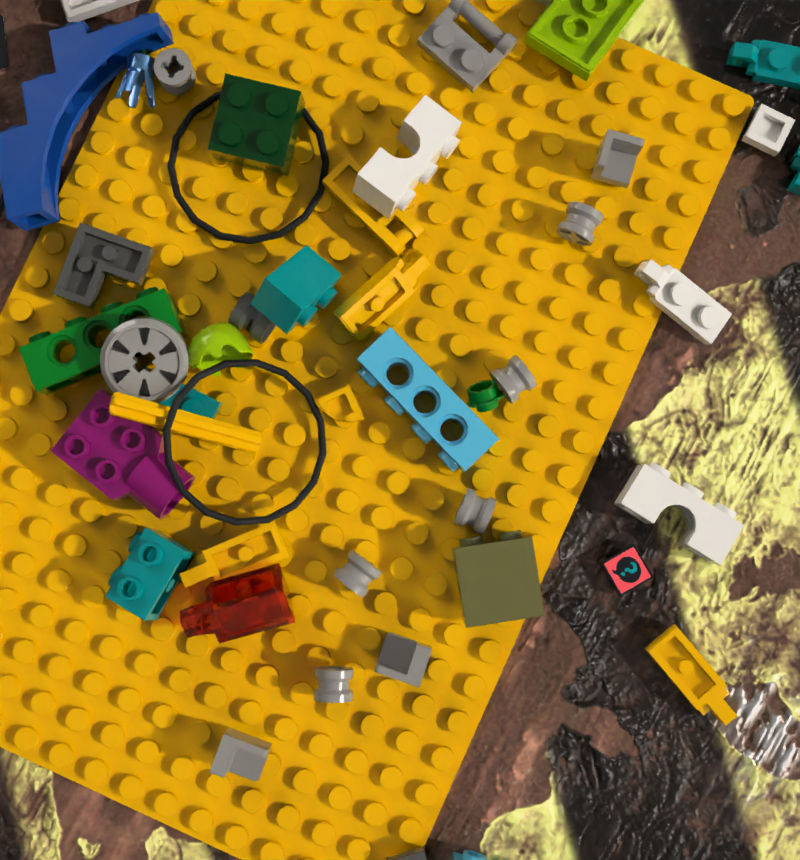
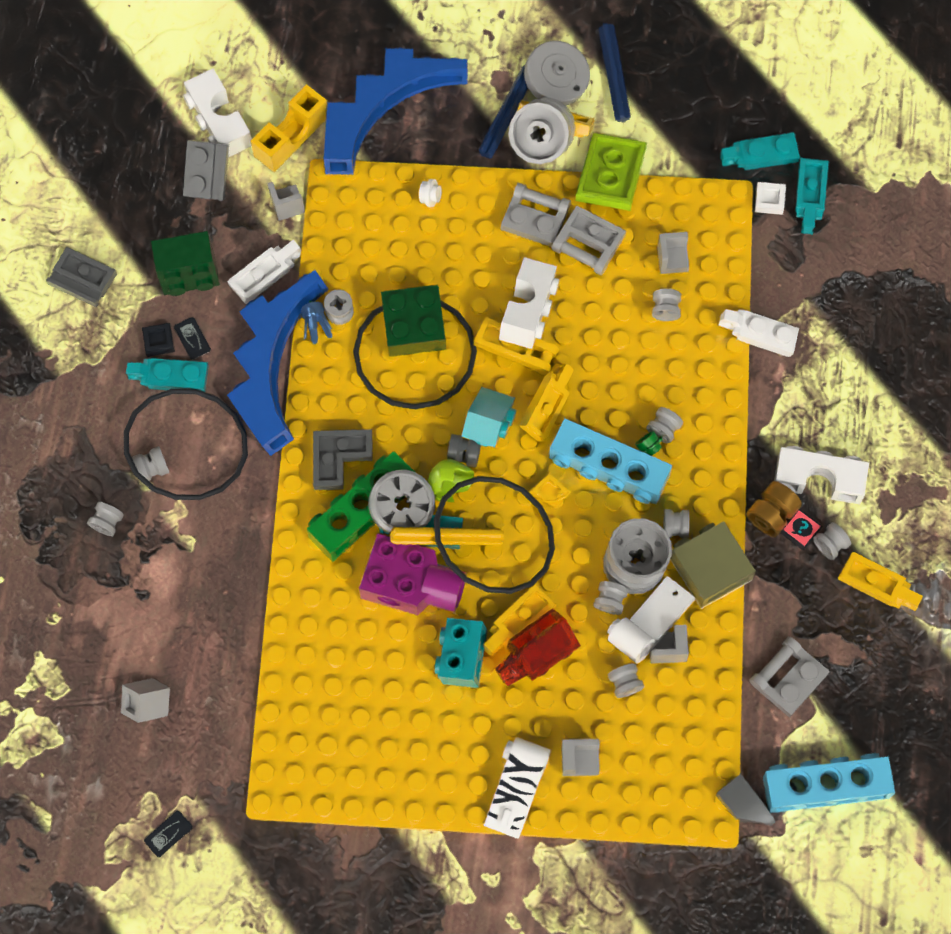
camera: 15 degrees left, 15 degrees down
none -> white door [484,737,551,839]
none -> light grey plate [552,206,626,275]
none -> light grey wheel [603,519,672,594]
none -> white door [607,576,695,663]
none -> pearl gold wheel [746,481,802,537]
none -> light grey plate [749,636,830,718]
none -> light grey wheel [813,522,851,560]

